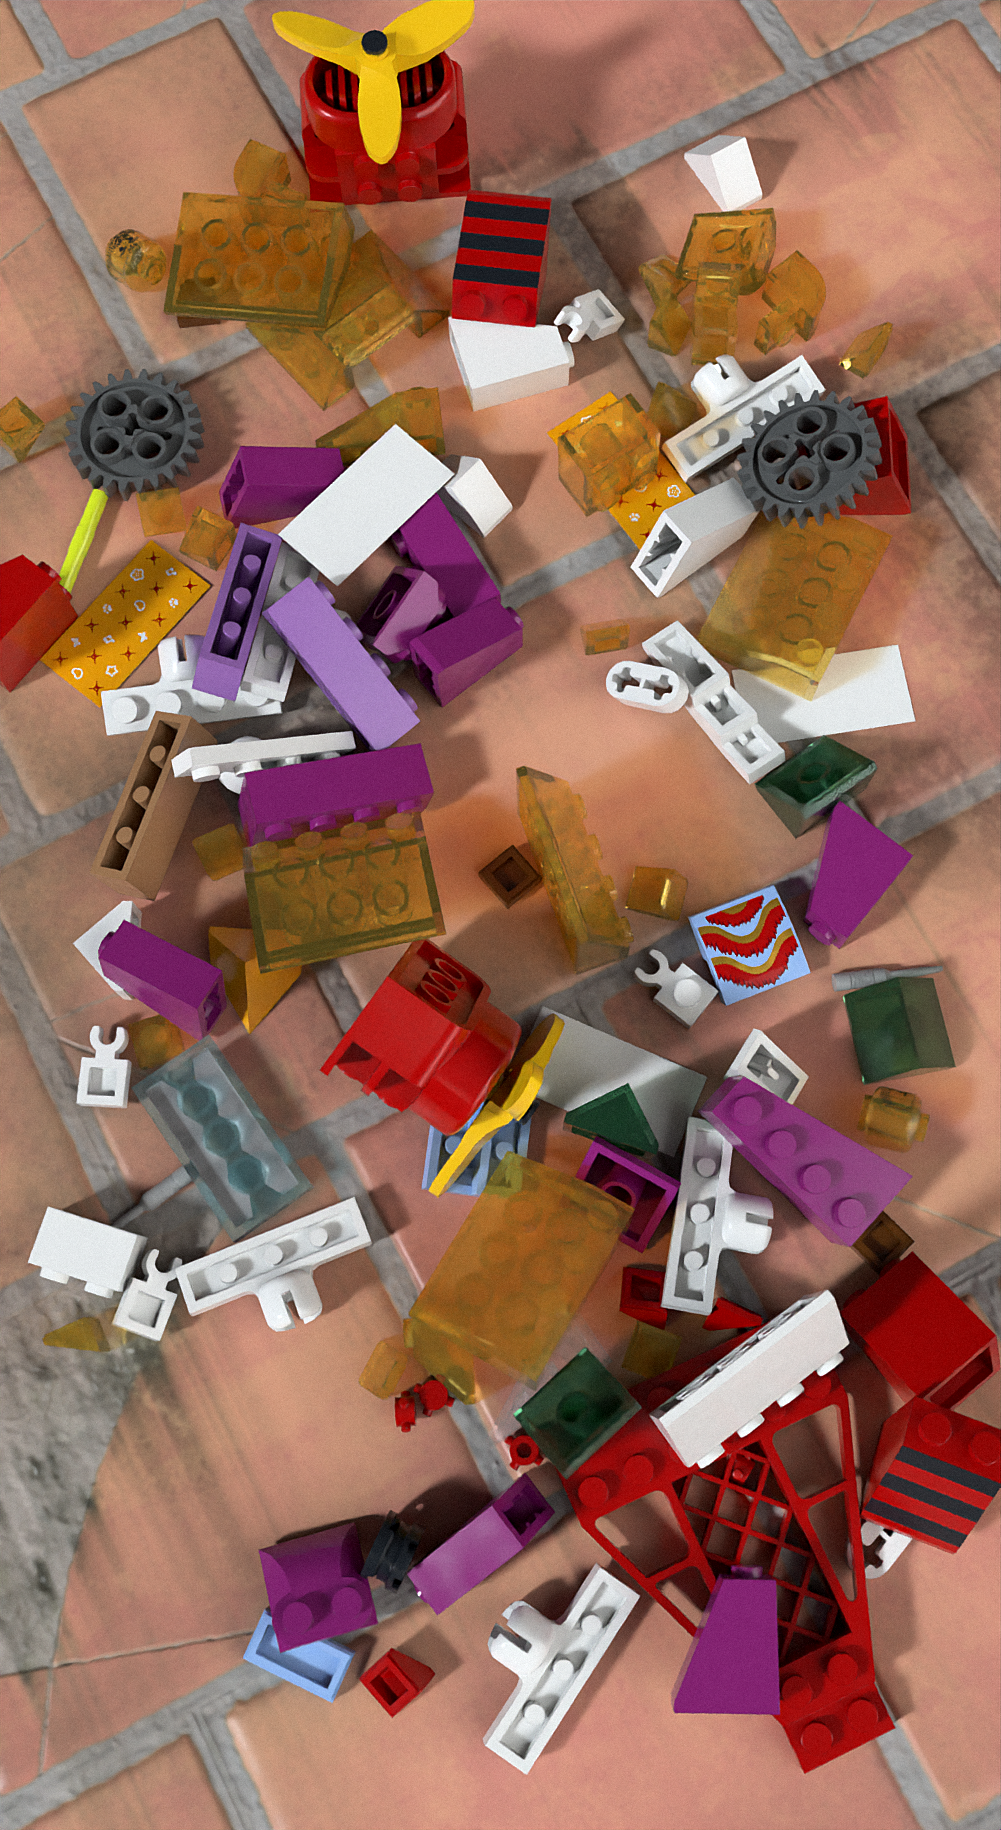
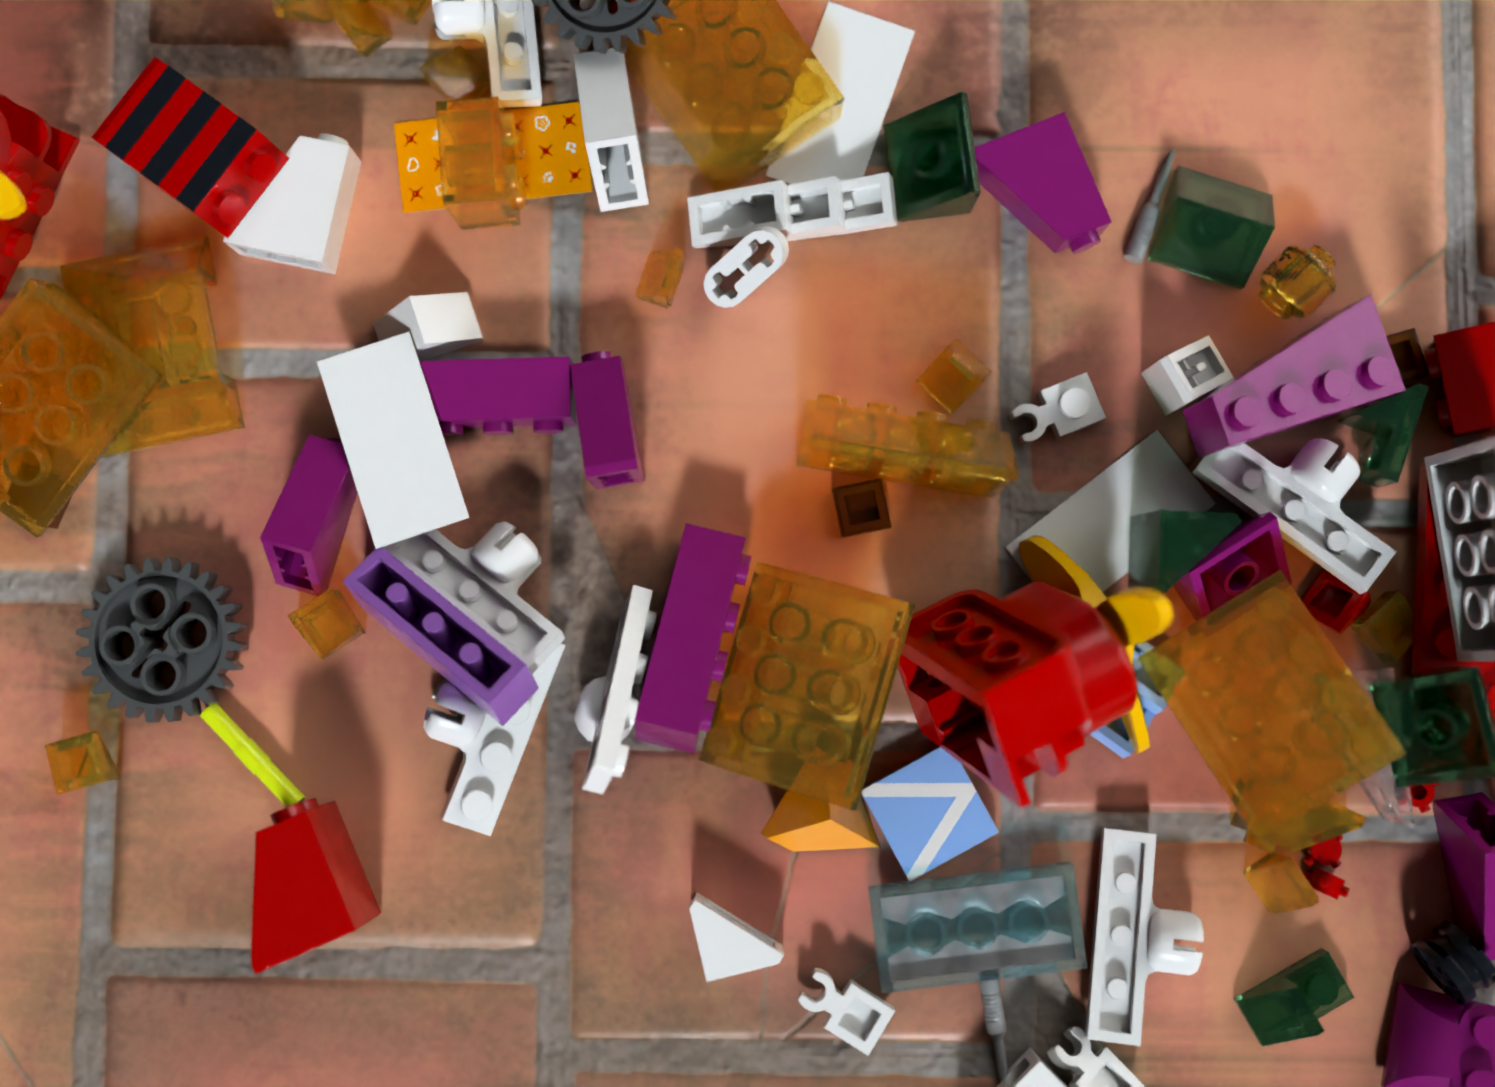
camera: 65 degrees left, 10 degrees up
light orange sticker [40,540,211,708] -> none
medium nougat brick [89,711,218,901] -> none
magenta slope [98,920,227,1043] -> none
clear yellow plate [127,1014,187,1071] -> none
clear yellow plate [135,487,187,538] -> none
clear yellow slope [192,823,251,881] -> none
medium lavender brick [261,577,420,752] -> none
clear yellow slope [315,387,446,466] -> none
magenta slope [355,565,447,664] -> none
white plate [554,289,625,342] -> none
slope [688,884,811,1006] -> none
red slope [701,1296,763,1331] -> none
none -> light blue tile [859,746,999,882]
none -> clear green slope [1234,948,1355,1046]
none -> clear green slope [1338,383,1429,488]

